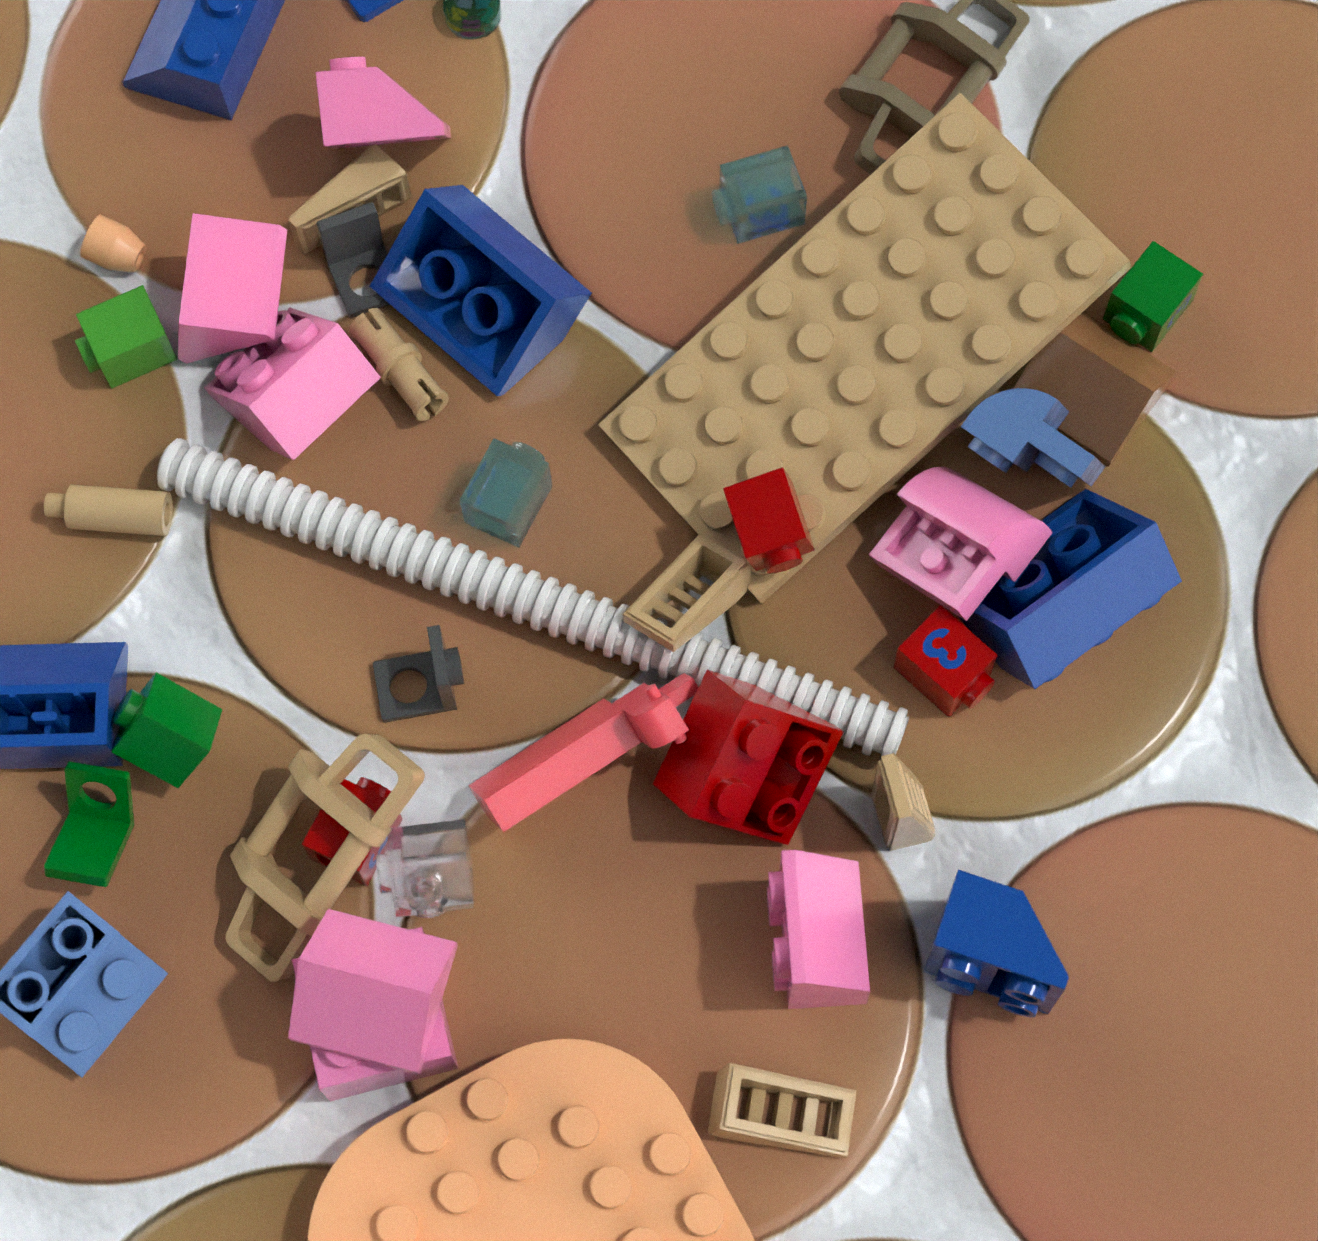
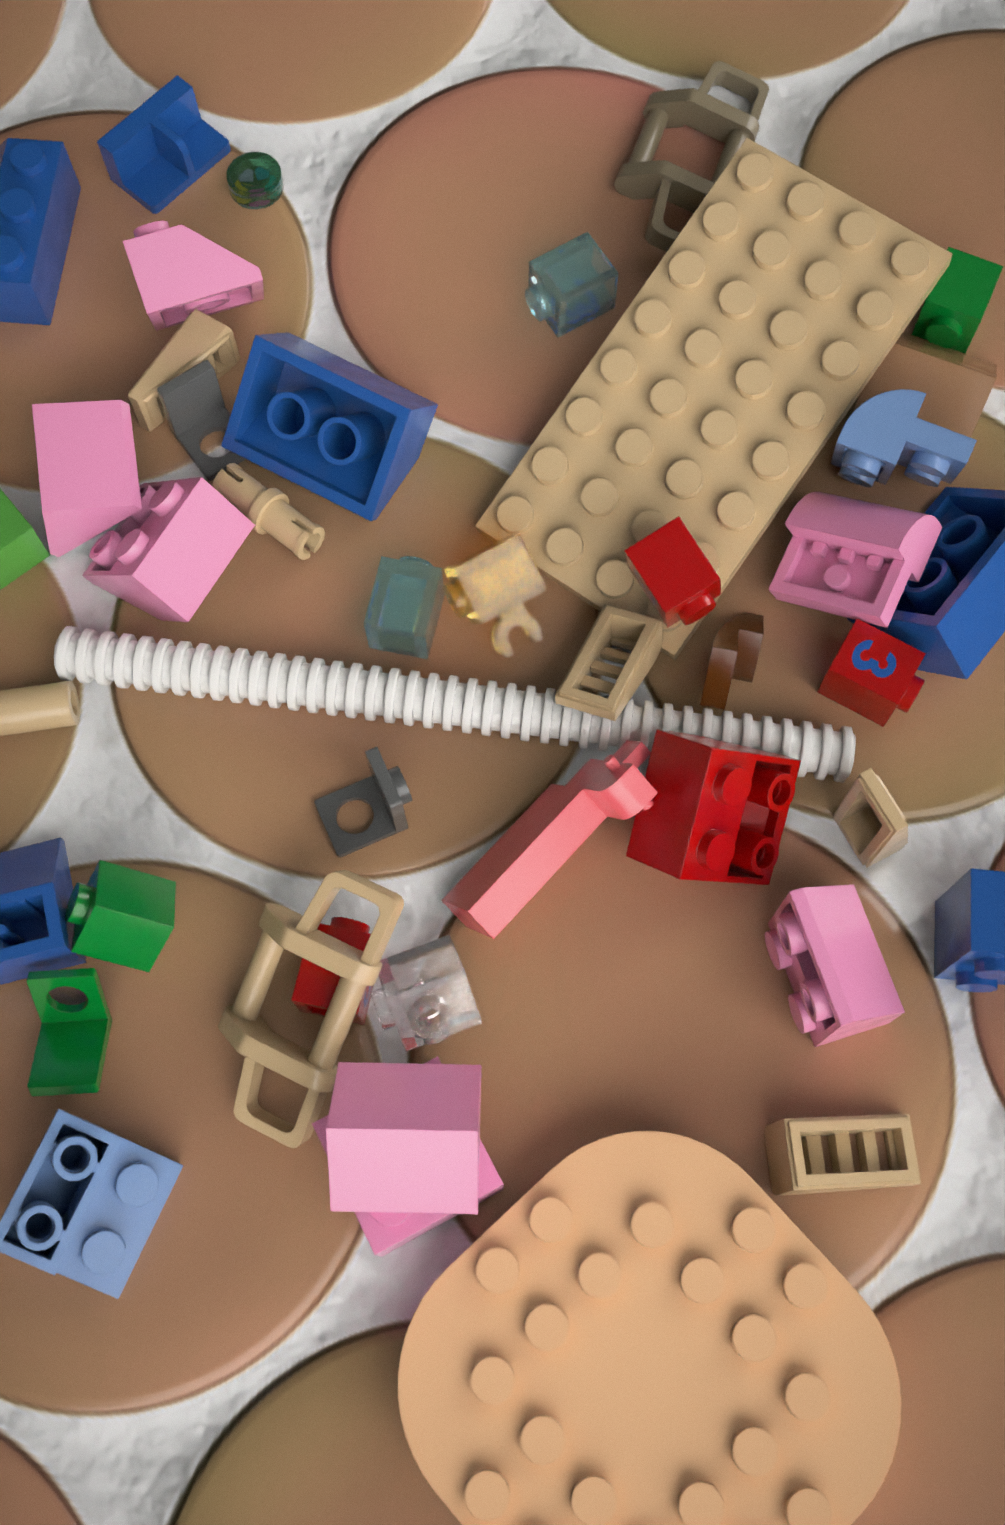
camera: 15 degrees left, 0 degrees up
none -> clear yellow brick [443,533,548,658]
none -> reddish brown slope [700,613,764,710]

